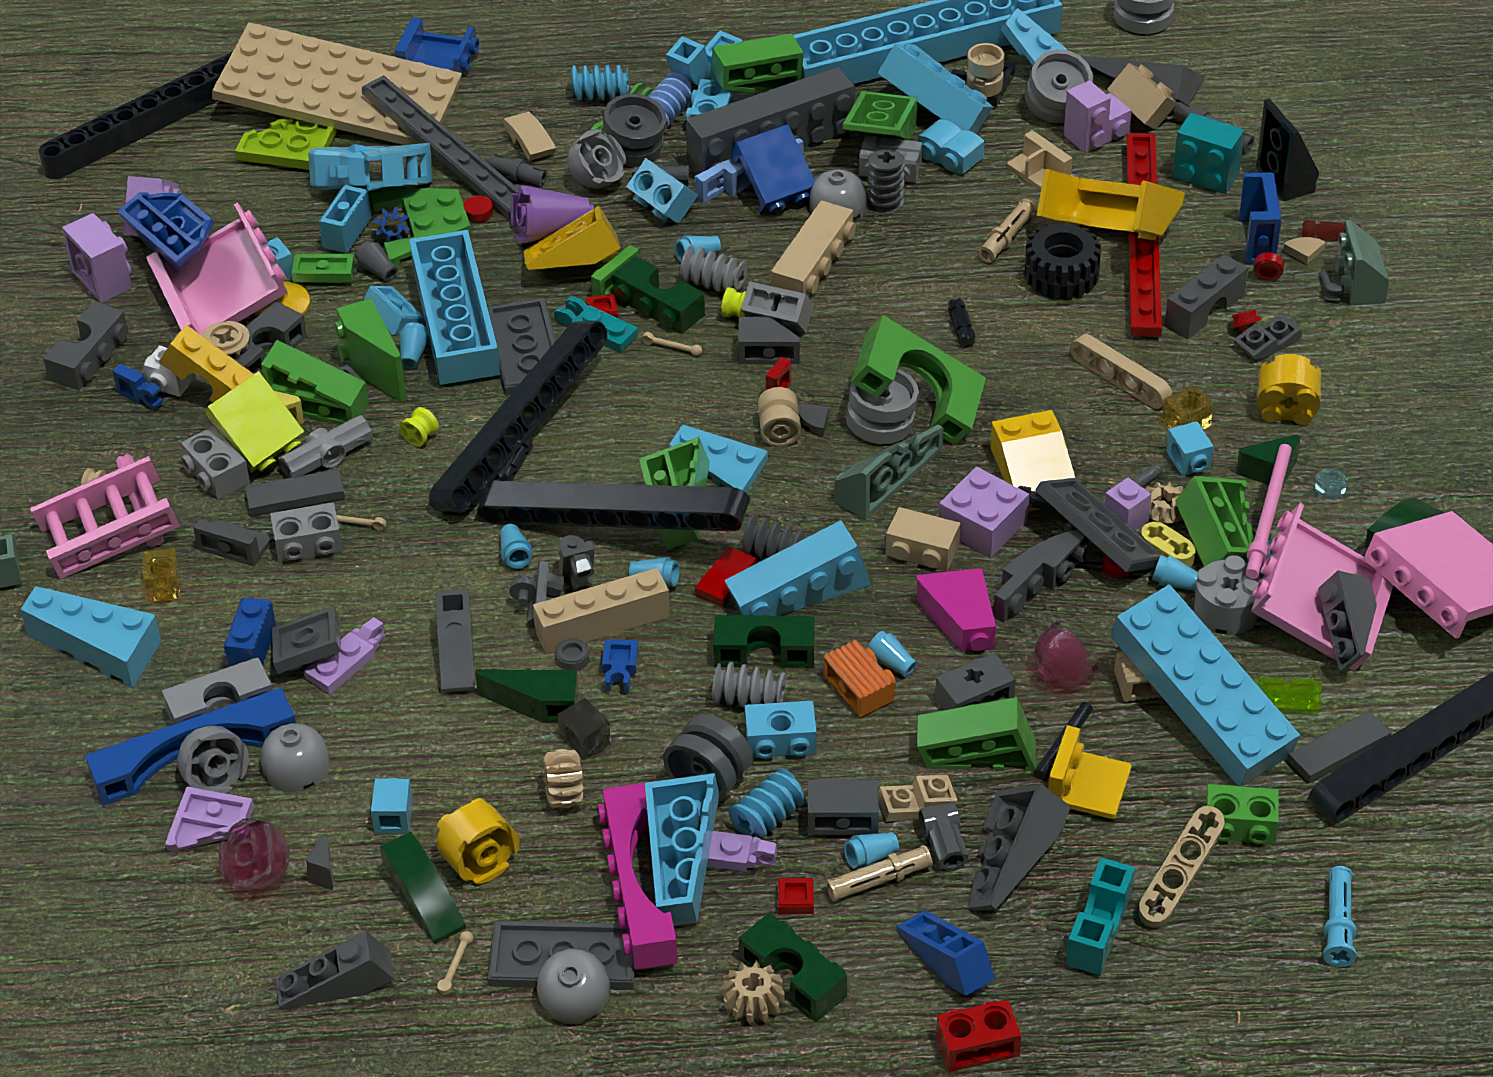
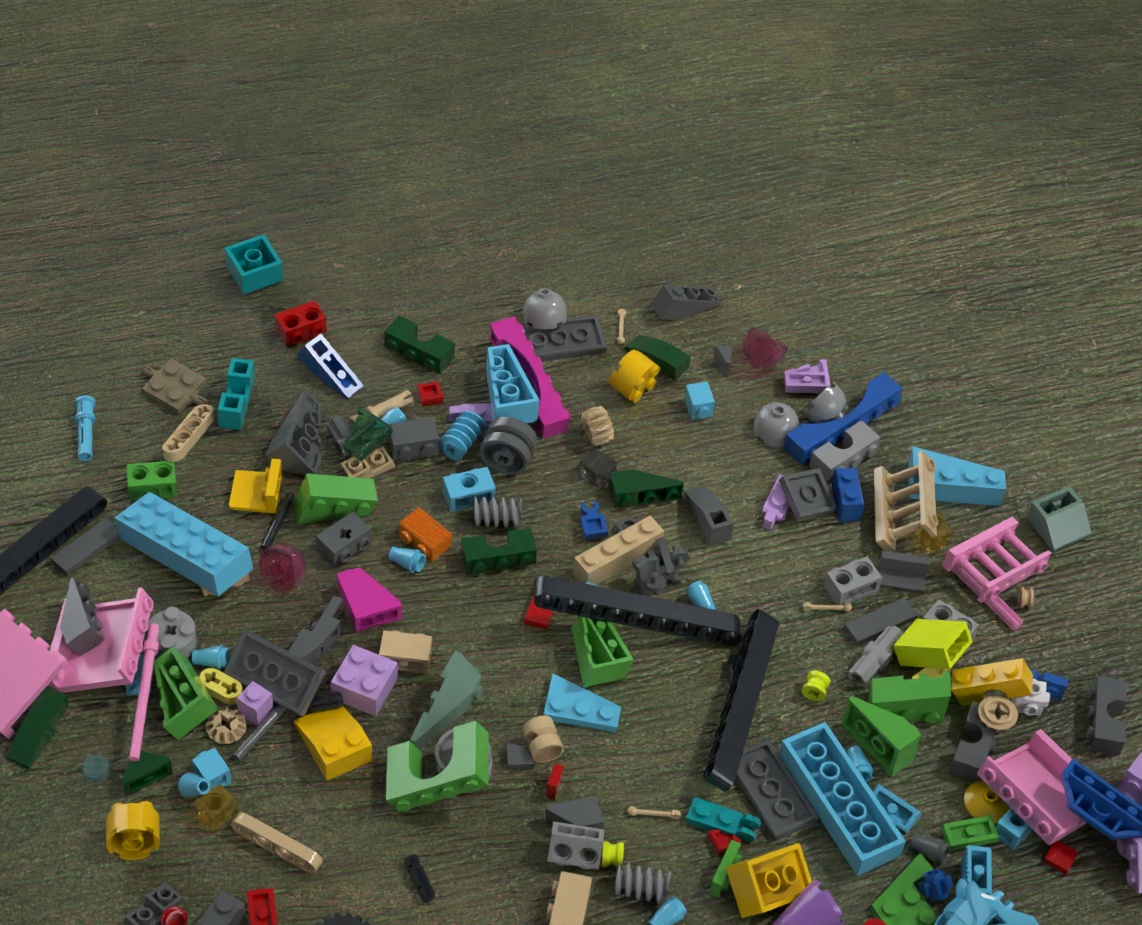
camera: 160 degrees right, 5 degrees up
dark green arch [612,256,705,334] -> none
tan gear [722,960,785,1025] -> none
medium azure wedge [725,520,871,616] -> none
dark grey piece [743,514,815,559] -> none
clear neon green hinge [1252,676,1322,712] -> none
none -> dark tan plate [142,358,208,414]
none -> medium azure cone [178,773,211,799]
none -> clear green wing [343,406,393,461]
none -> tan fence [874,450,938,552]

